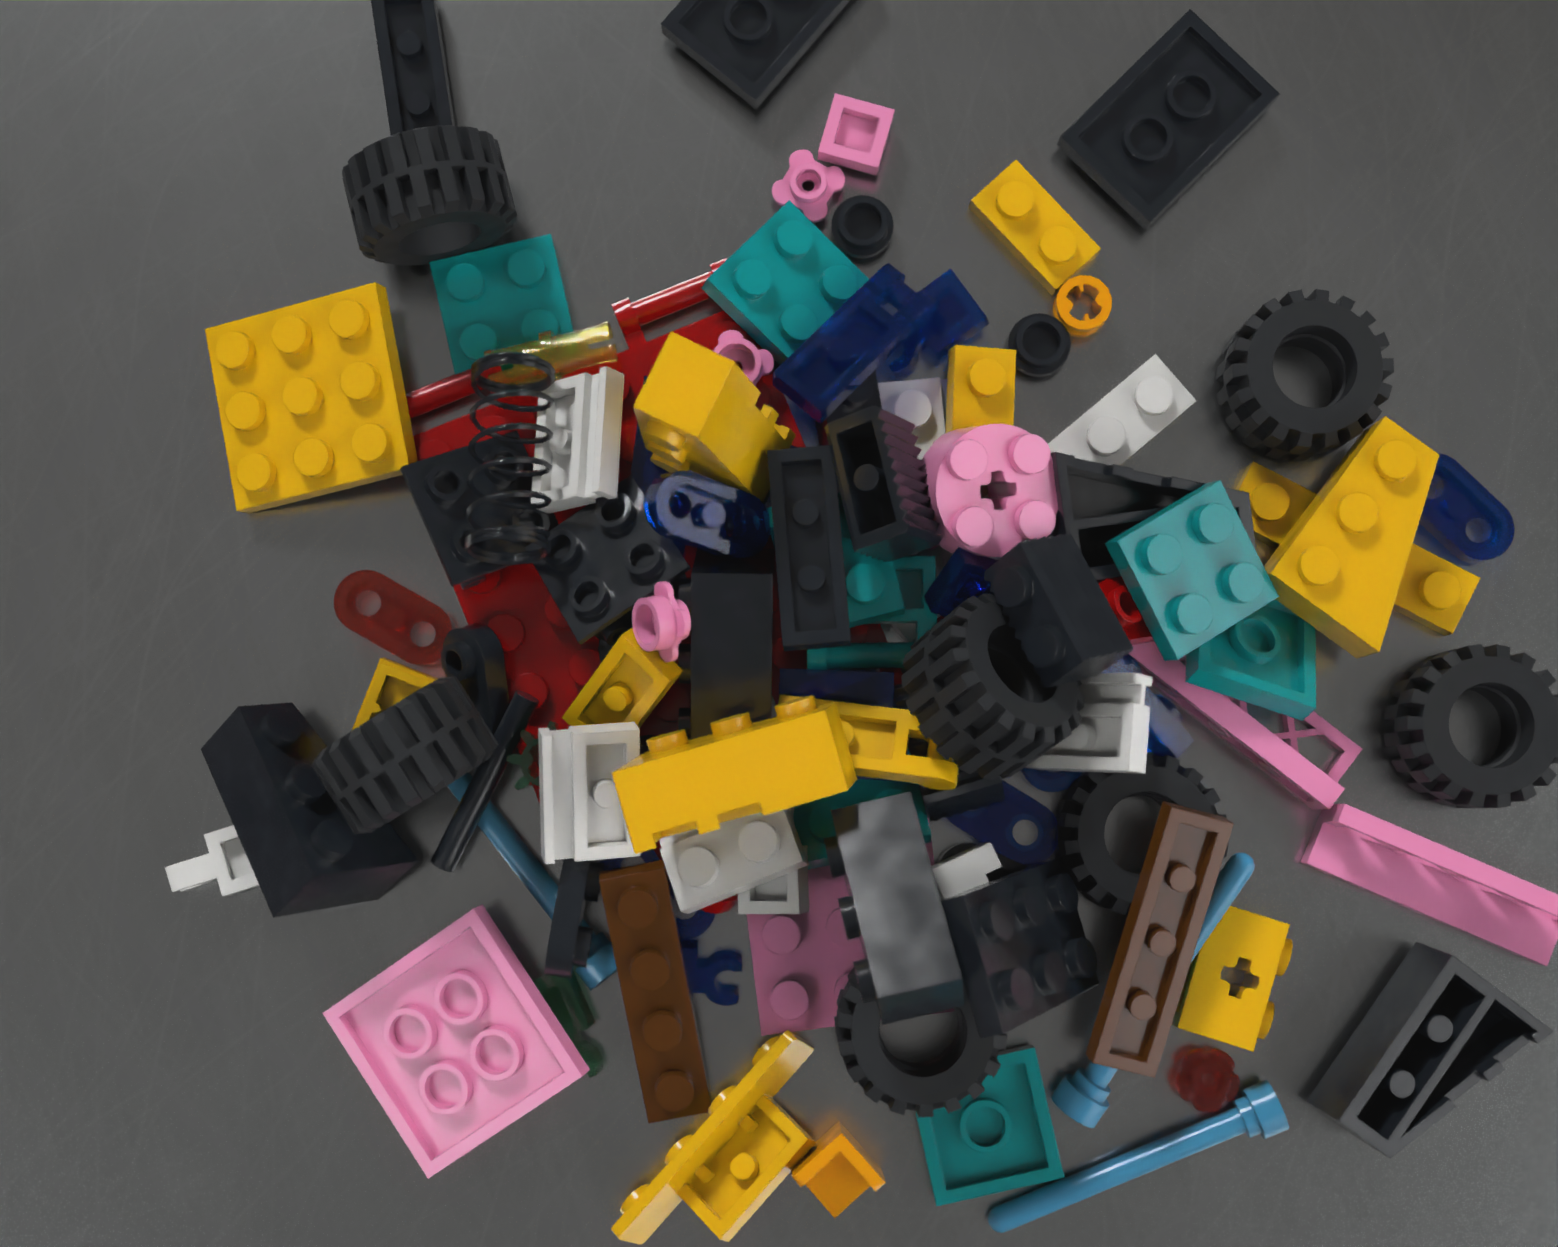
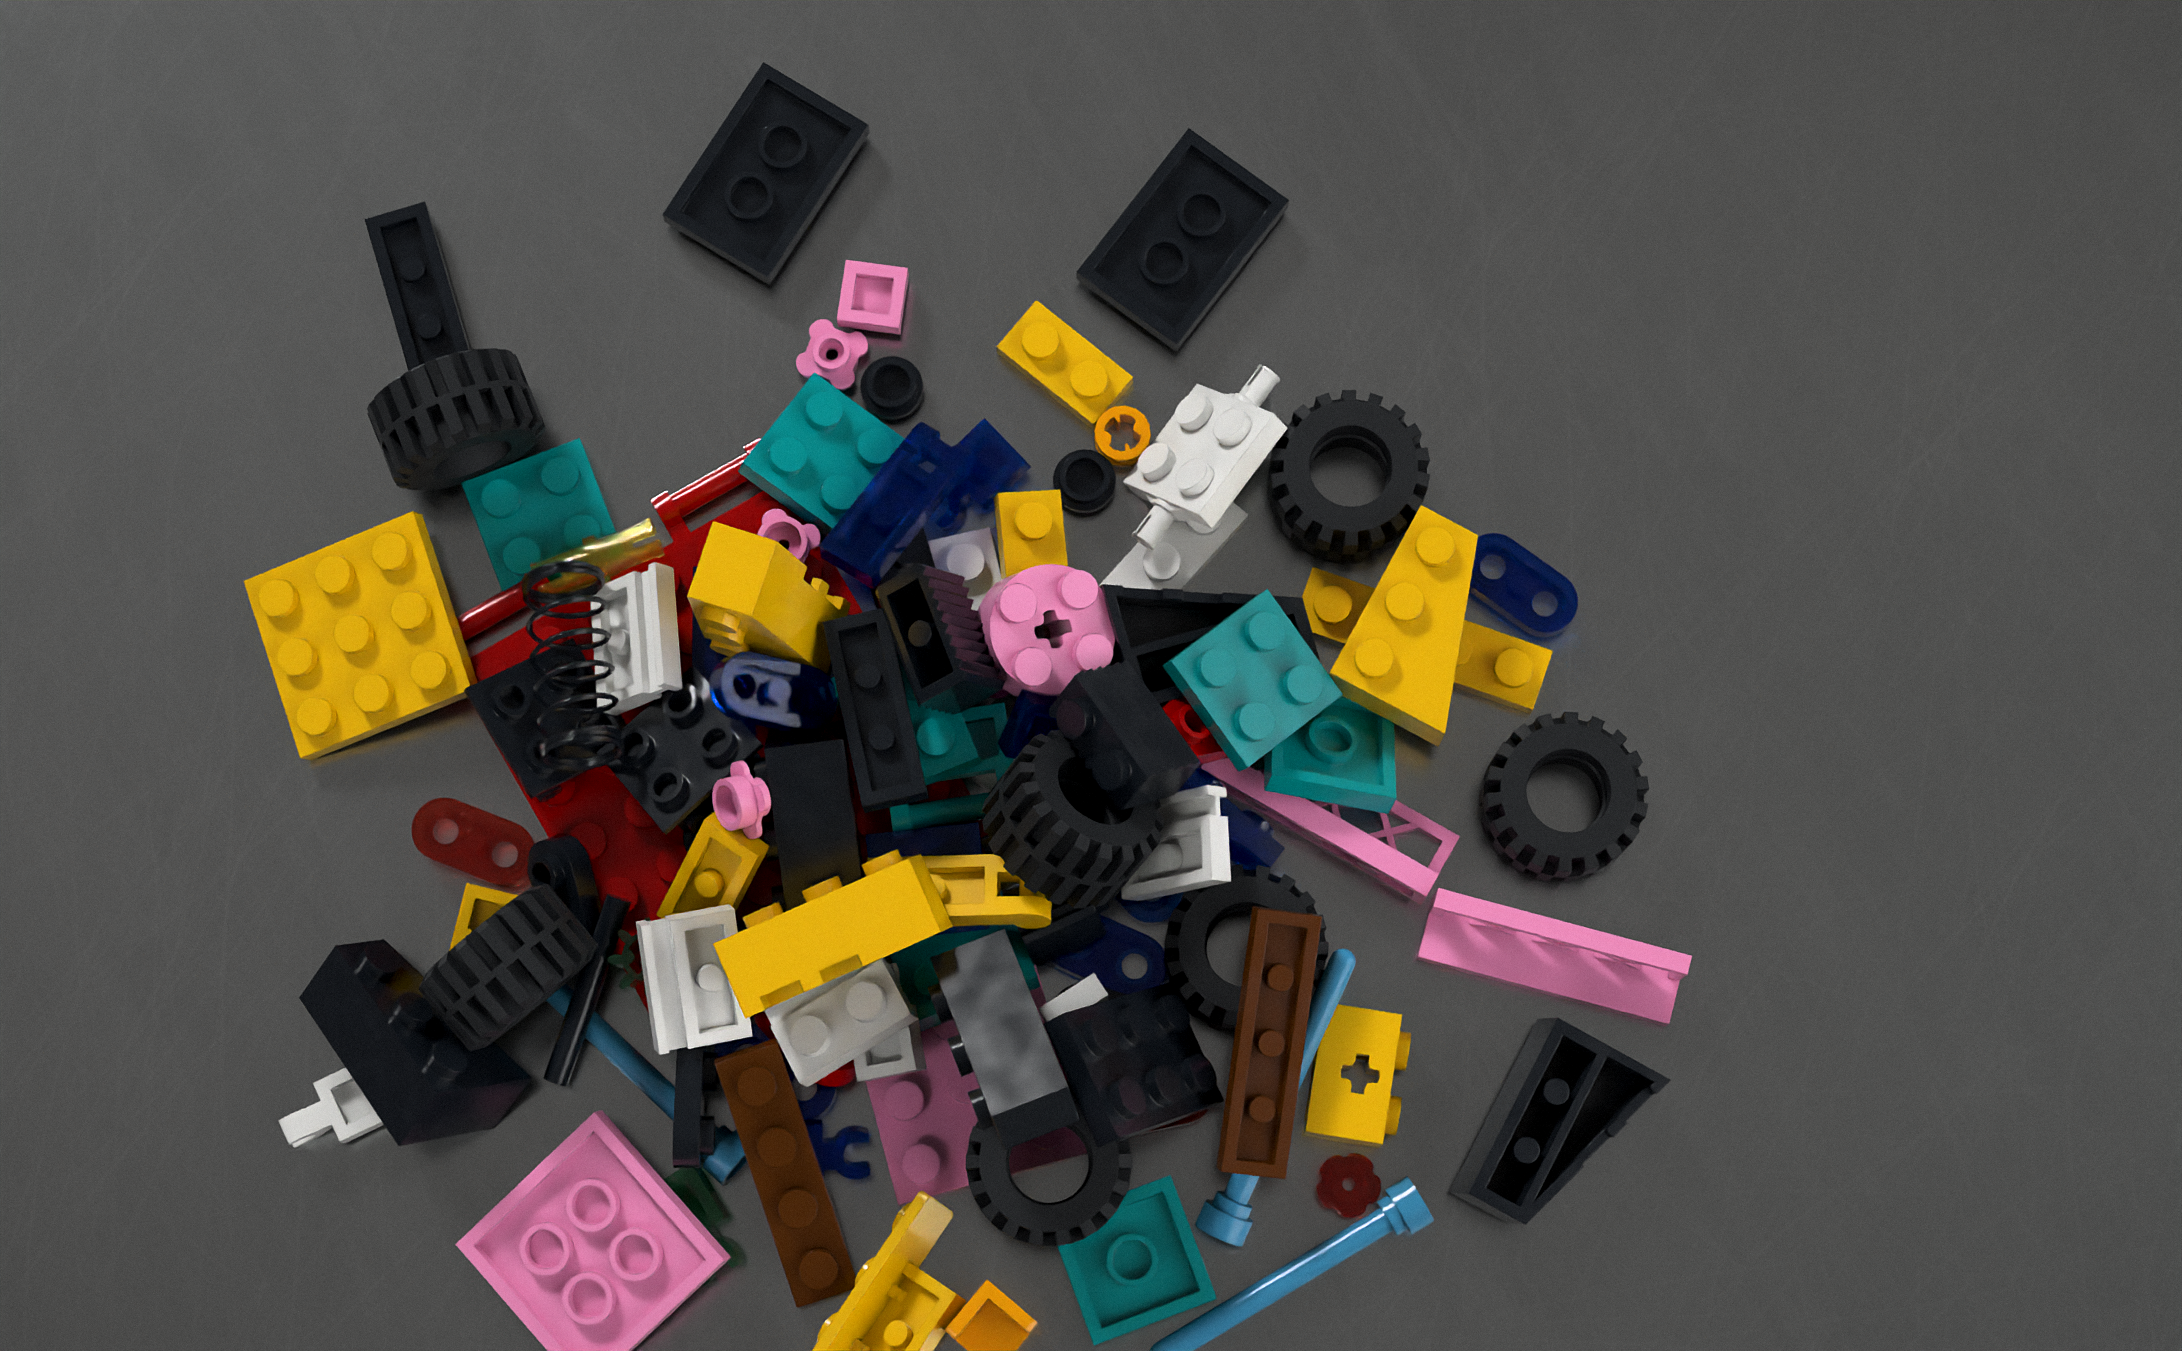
camera: 10 degrees left, 5 degrees down
none -> white plate [1123,364,1287,551]

